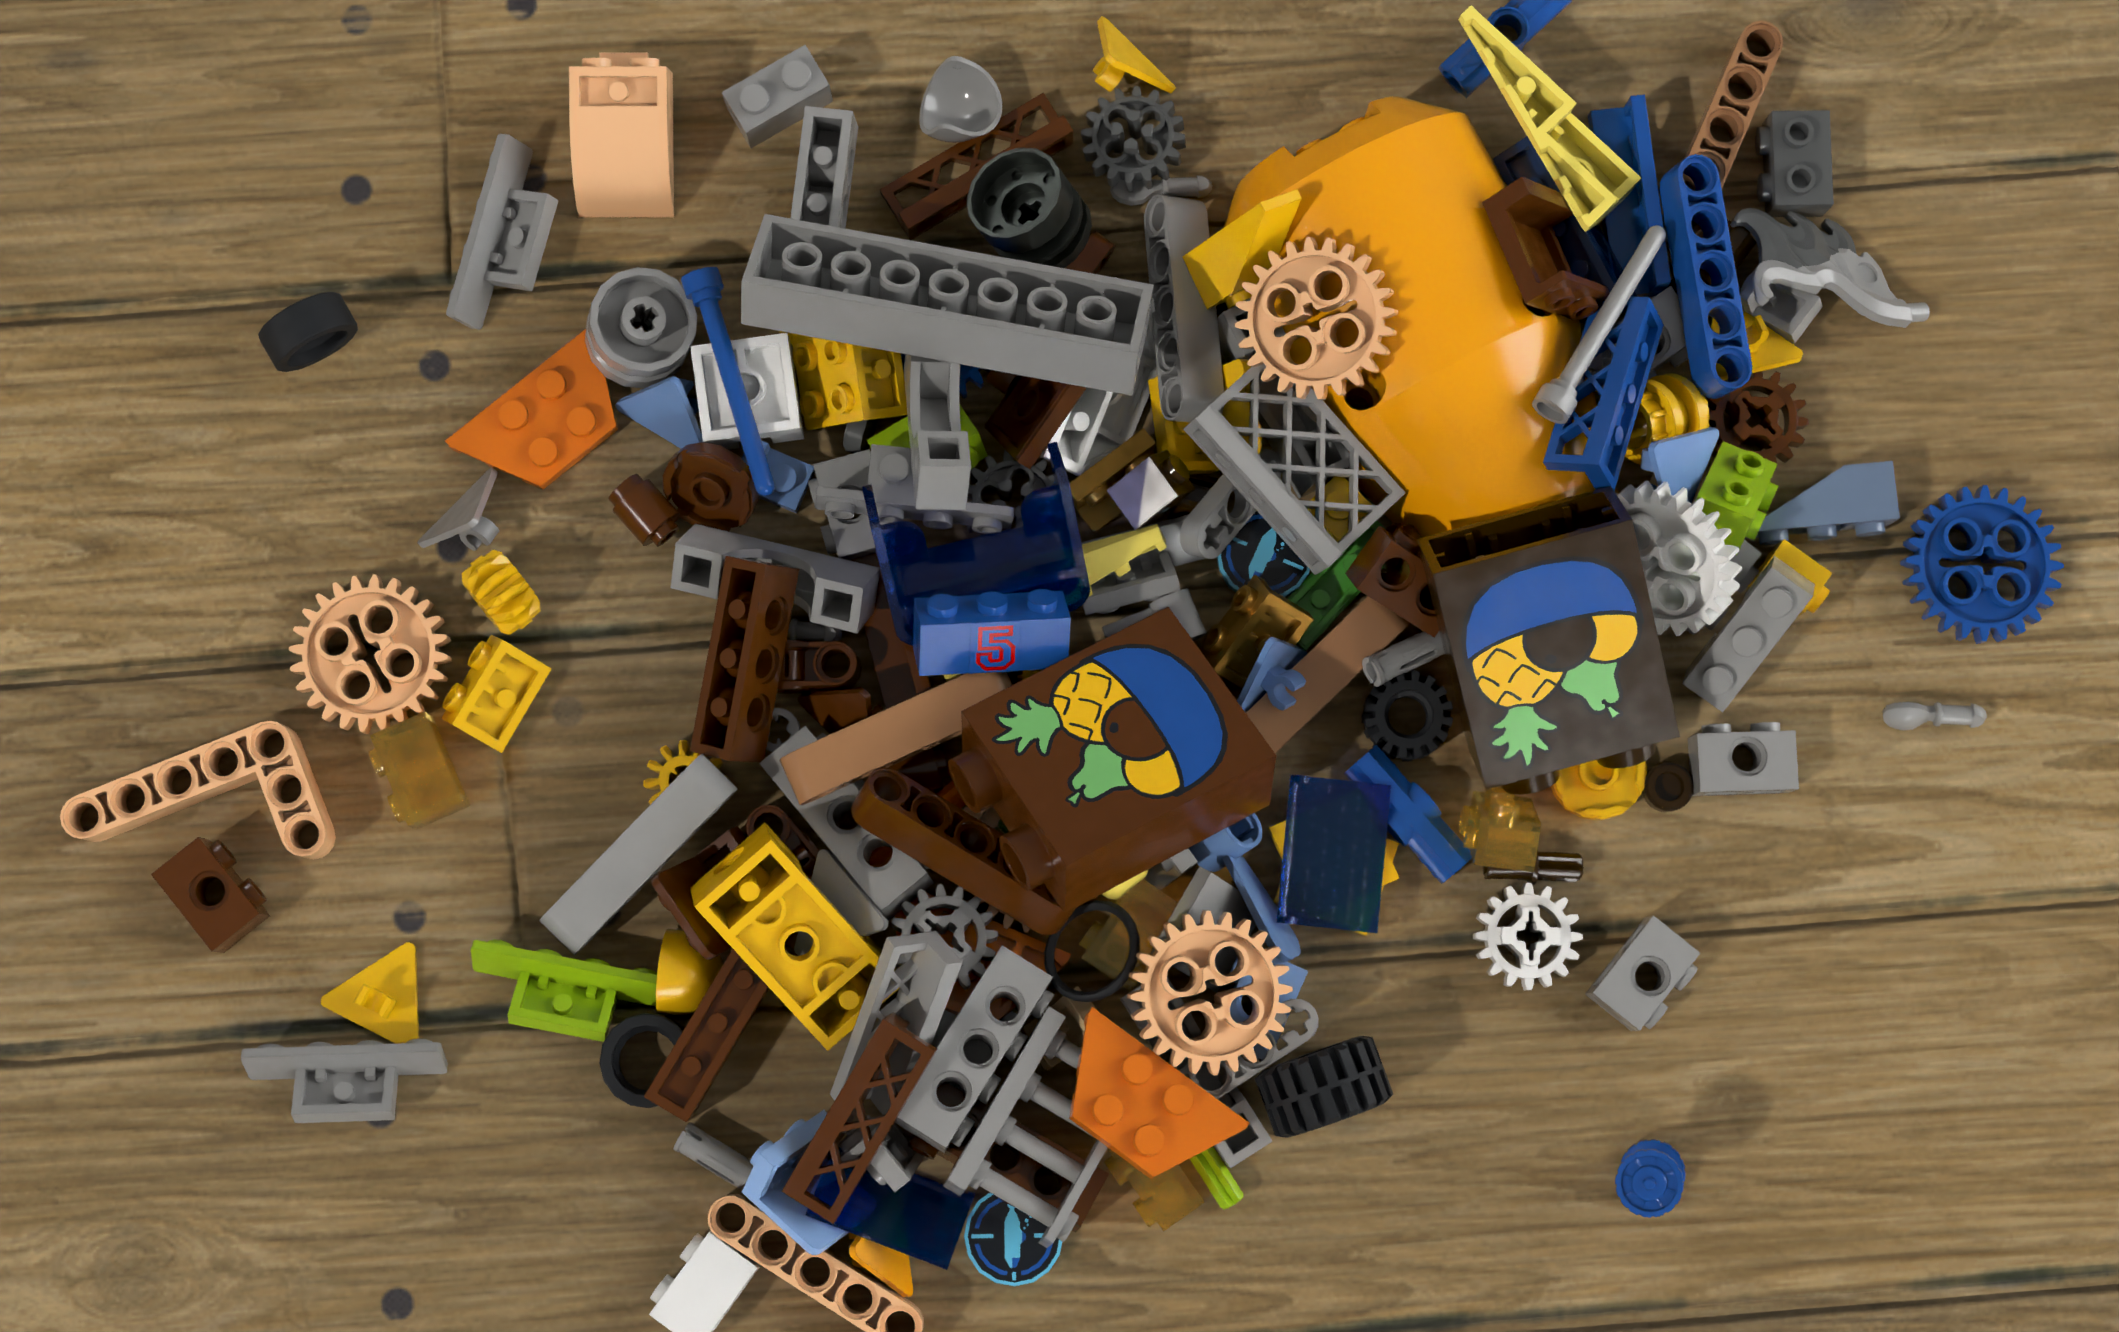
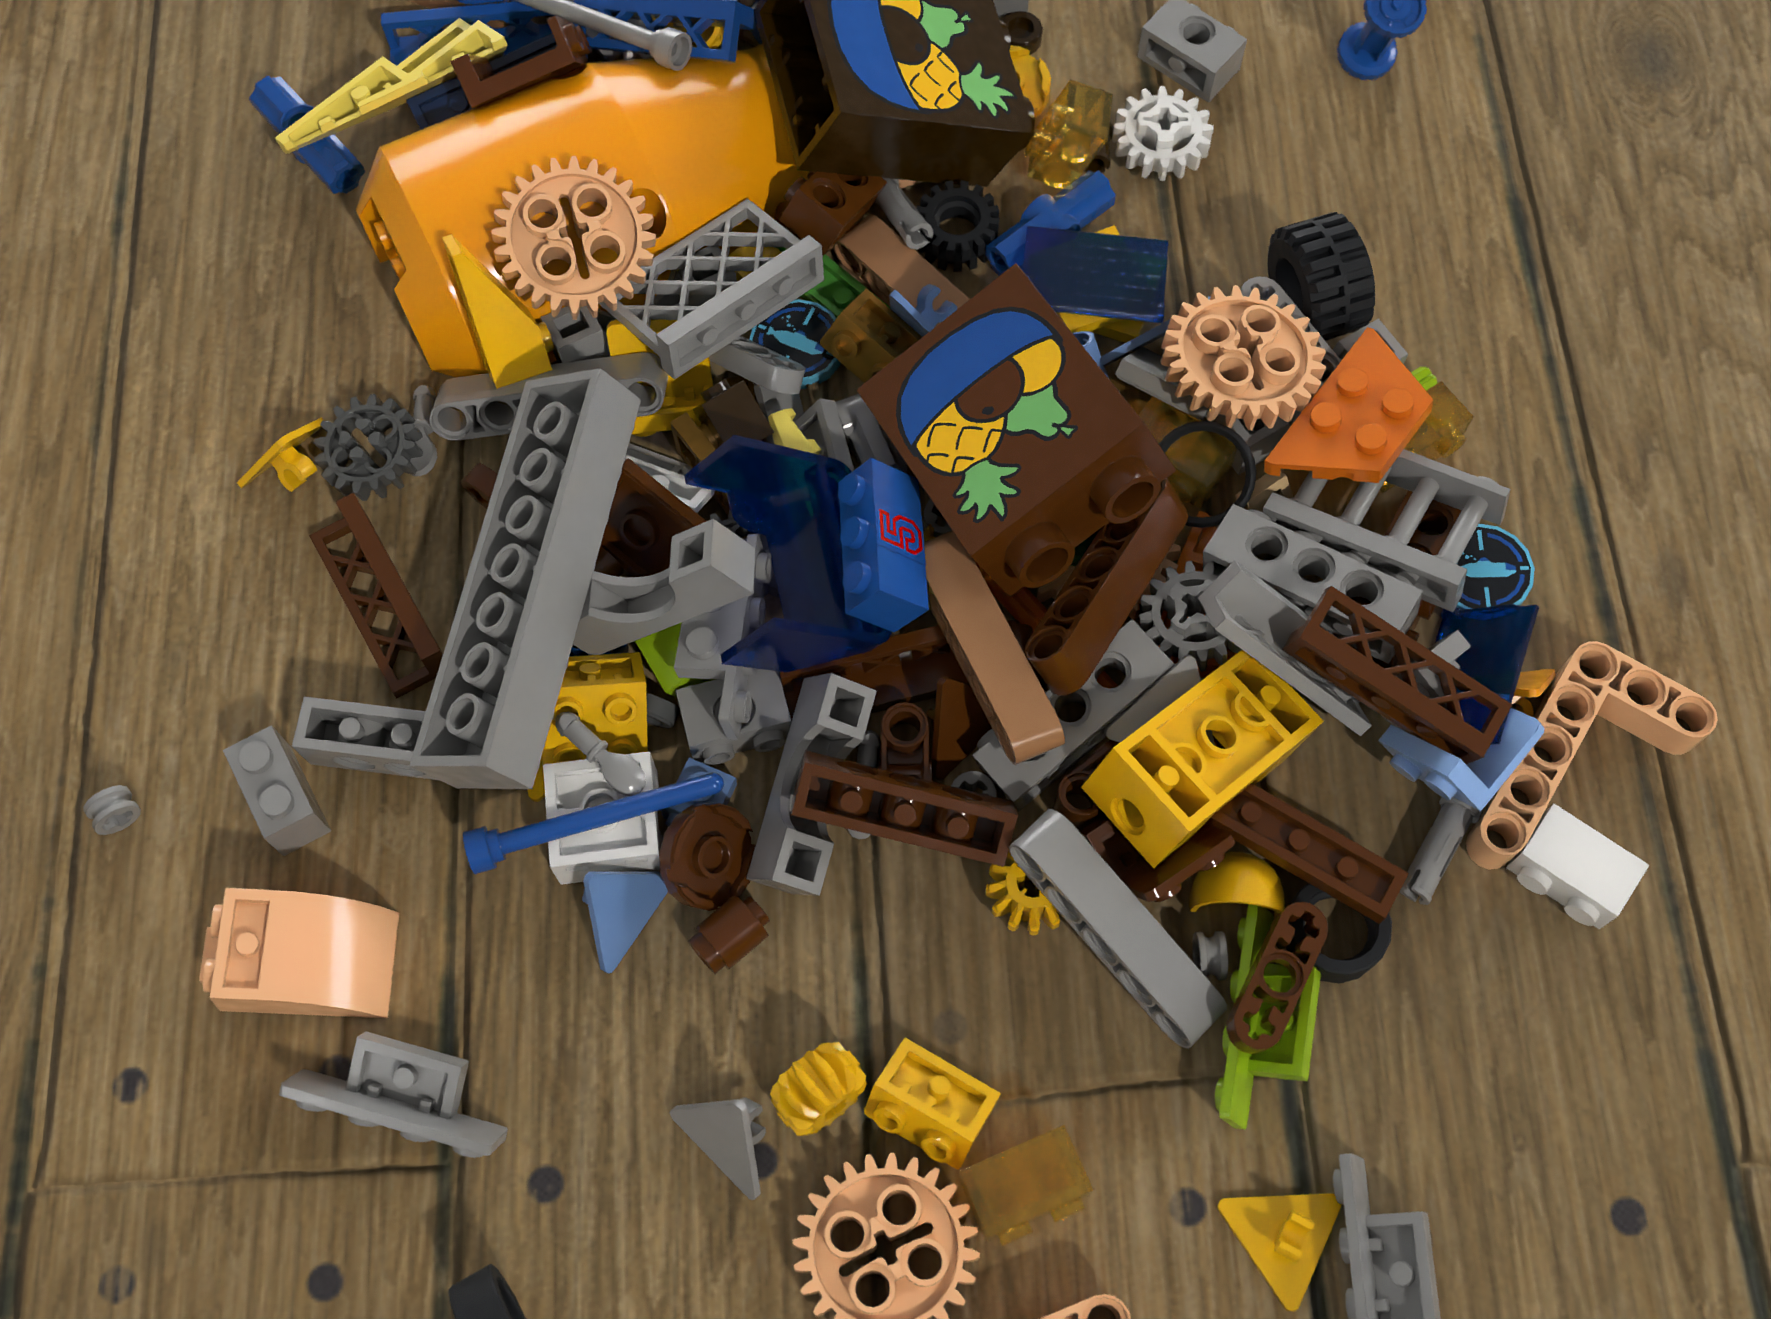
camera: 85 degrees left, 15 degrees down
orange wing [445,329,618,490] -> none
light grey wheel [585,267,697,389] -> none
light grey helmet [919,56,1002,143] -> none
pearl dark grey wheel [967,148,1092,268] -> none
none -> light grey piece [555,712,646,796]
none -> light grey bush [1192,931,1228,980]
none -> reddish brown beam [1226,902,1328,1054]

